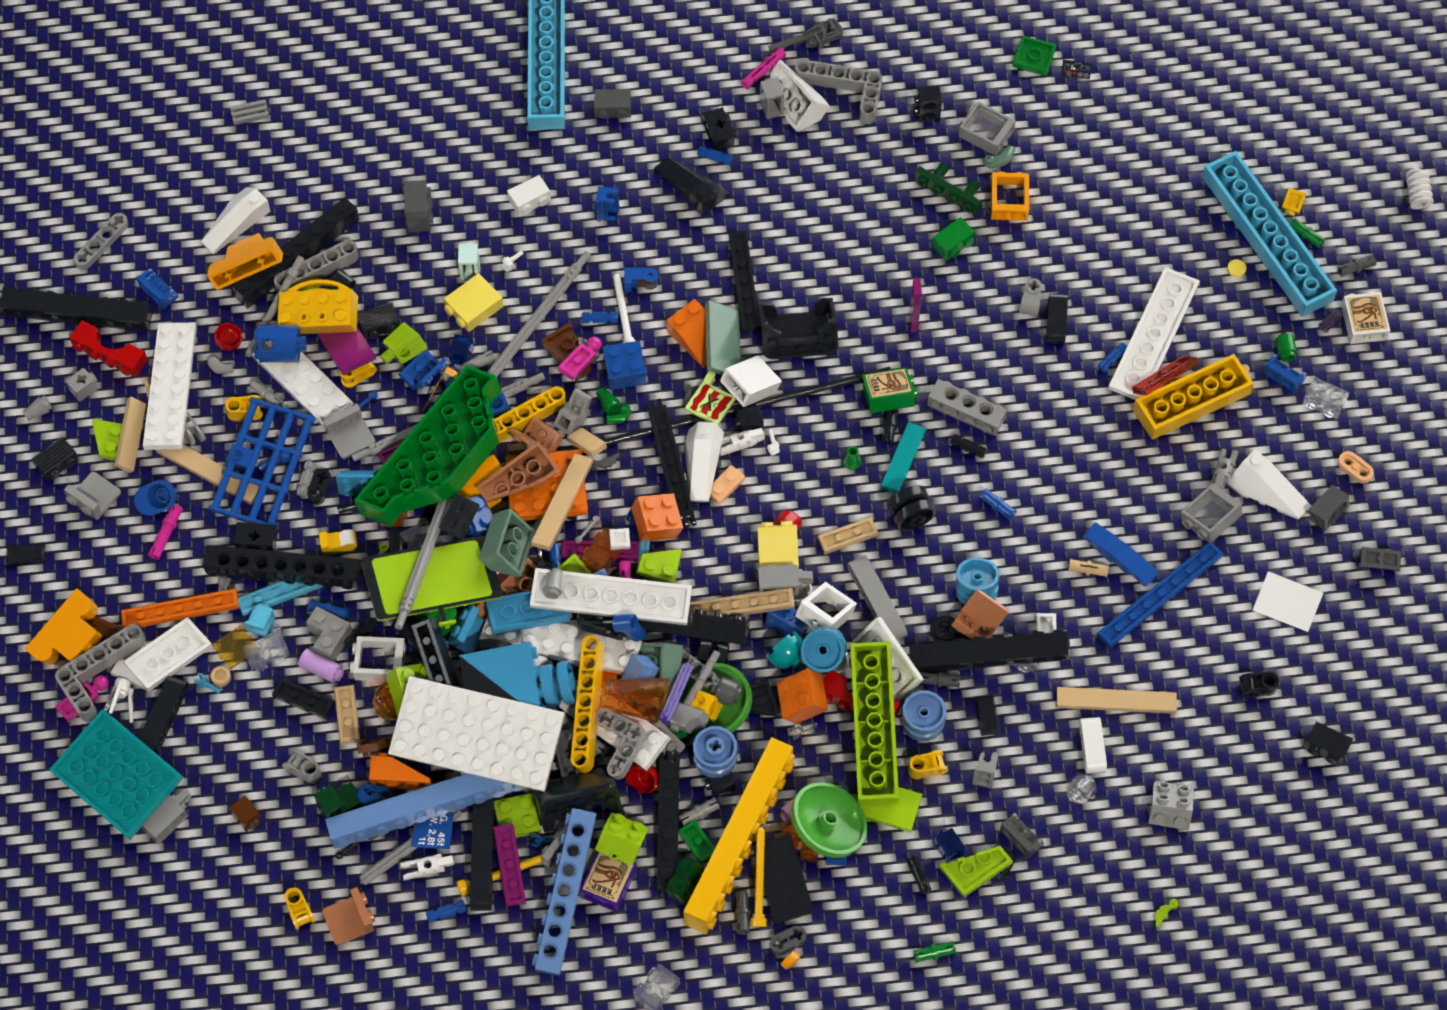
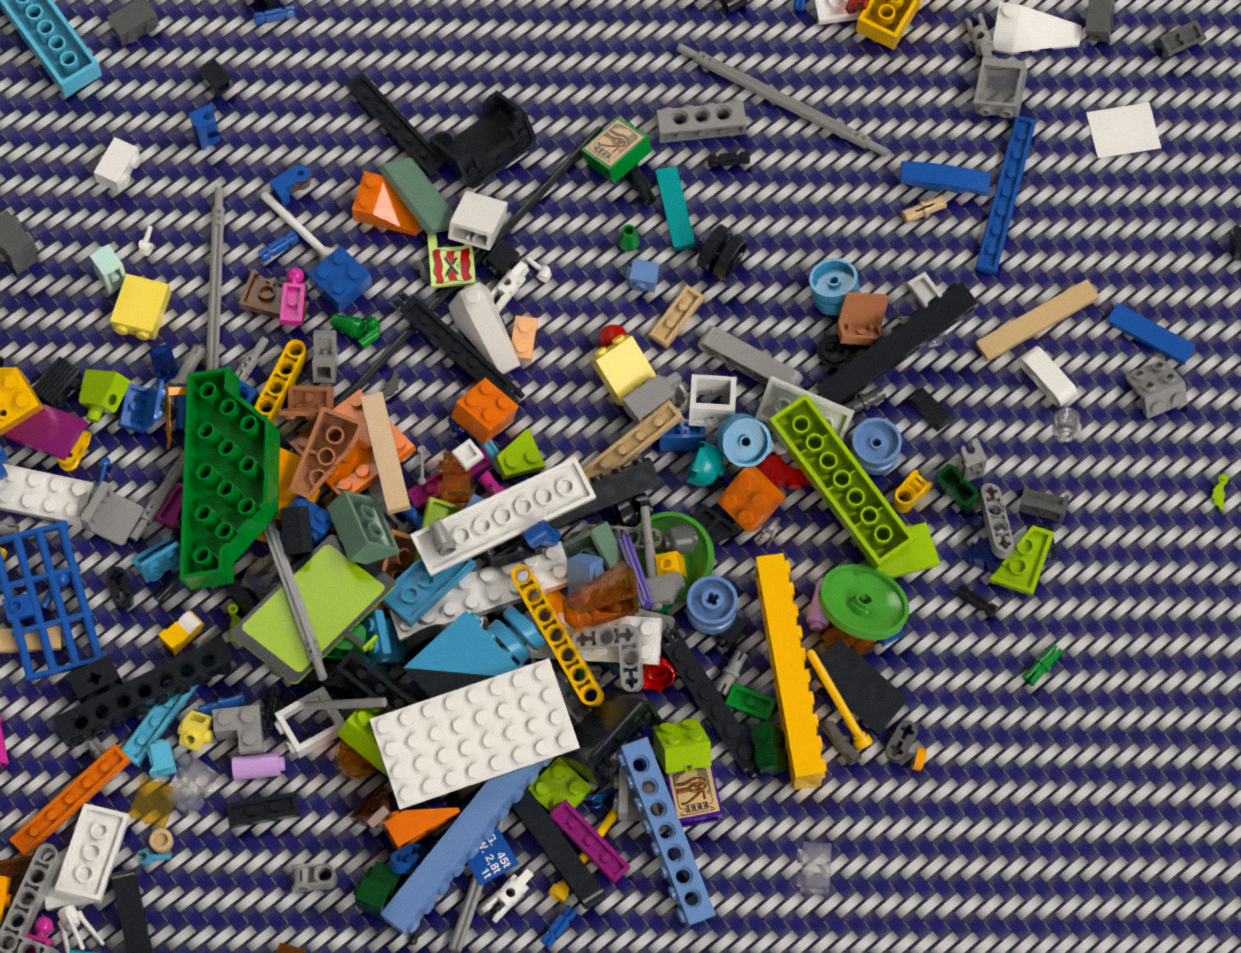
camera: 35 degrees left, 5 degrees up
light grey axle [296,461,316,497] -> none
tan tile [334,685,360,745] -> none
tan tile [567,427,607,457] -> none
black wedge [654,158,730,216] -> none
magenta tile [909,278,922,332] -> none
blue pin [979,488,1017,520] -> none
black piece [1239,672,1279,698] -> none
none -> light yellow brick [177,710,213,751]
none -> black brick [198,59,234,99]
none -> light grey bar [304,697,387,711]
none -> medium blue brick [626,259,660,292]
none -> light grey axle [677,43,889,157]
none -> dark green brick [936,464,980,513]
none -> light grey beam [979,483,1015,559]
none -> blue tile [1106,303,1196,366]

